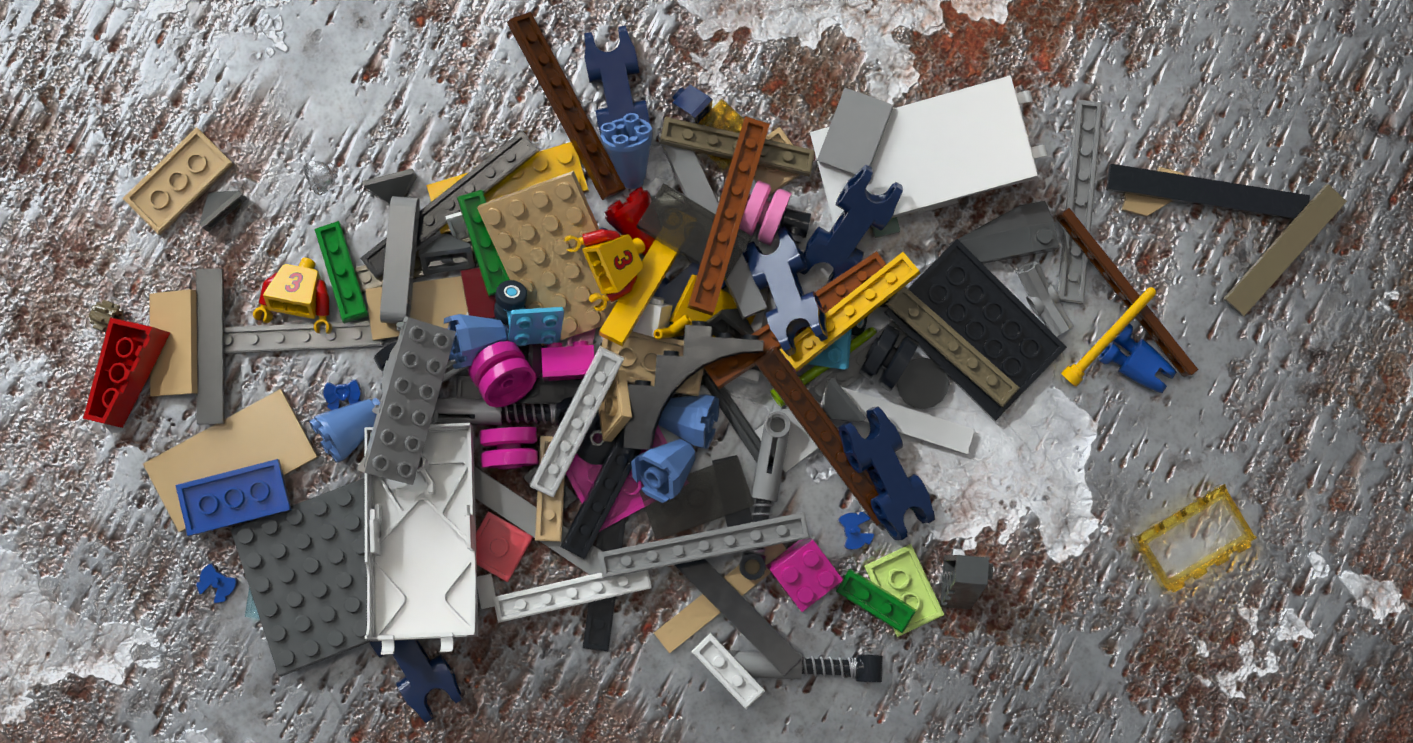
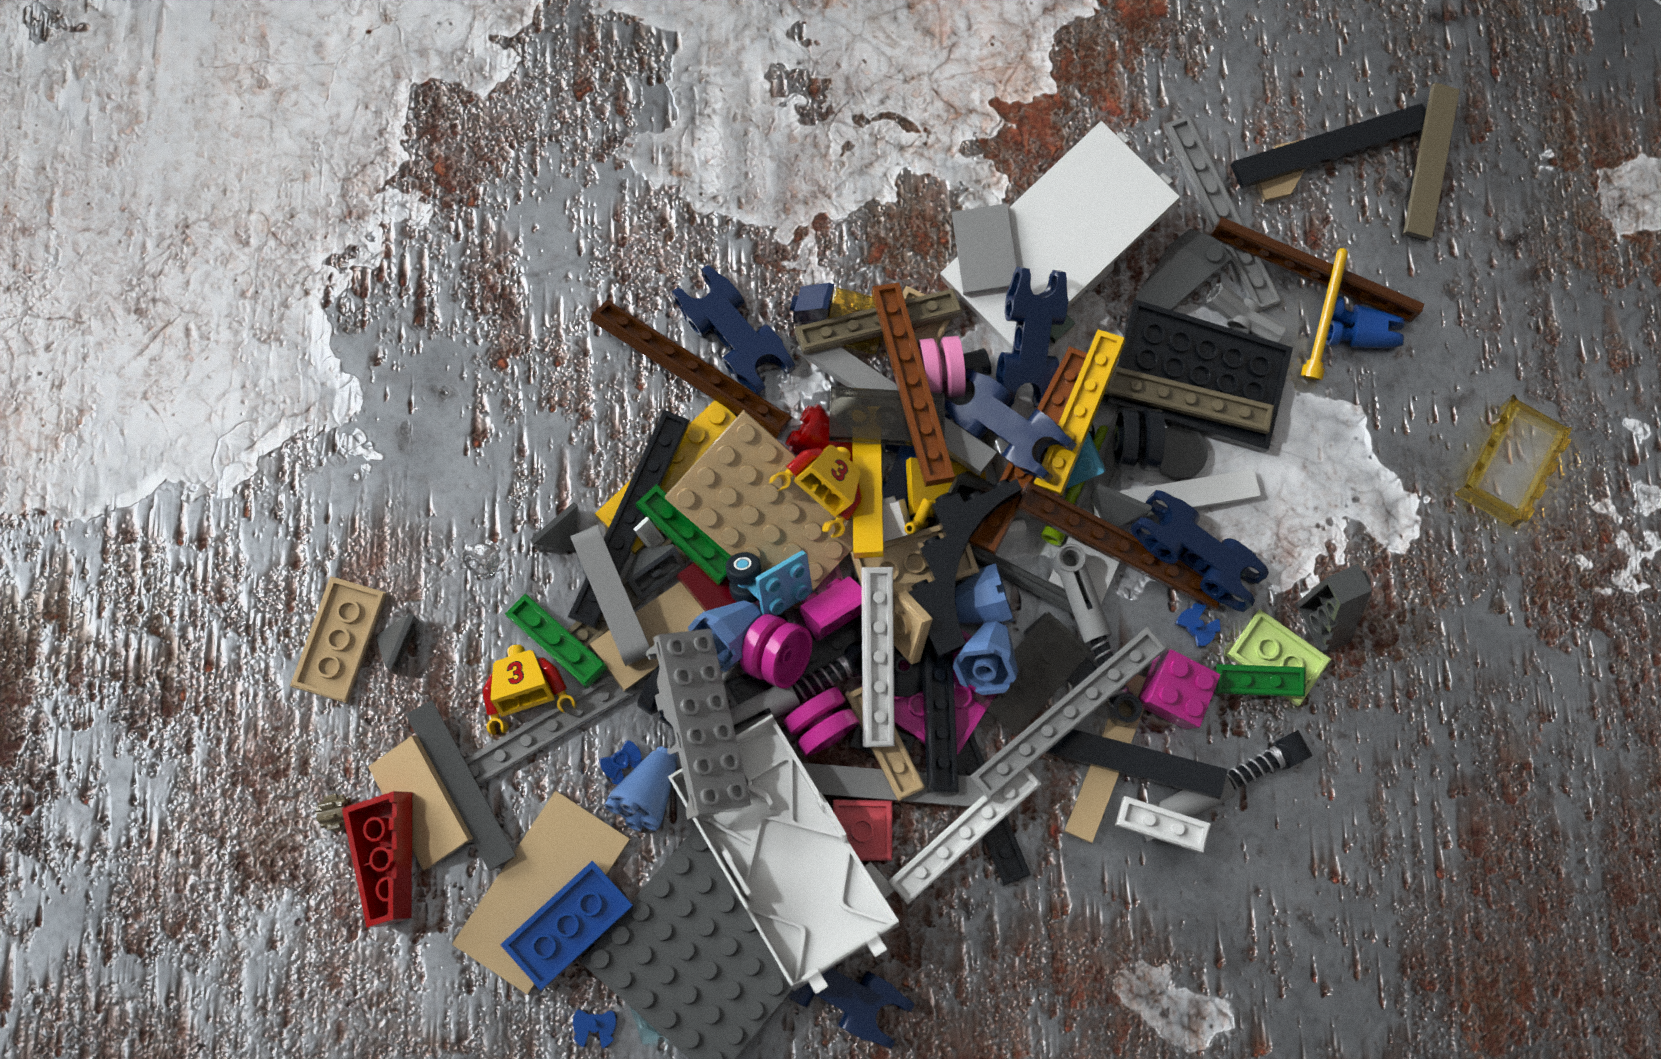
camera: 30 degrees left, 10 degrees down
medium blue cone [601,113,653,189] -> none

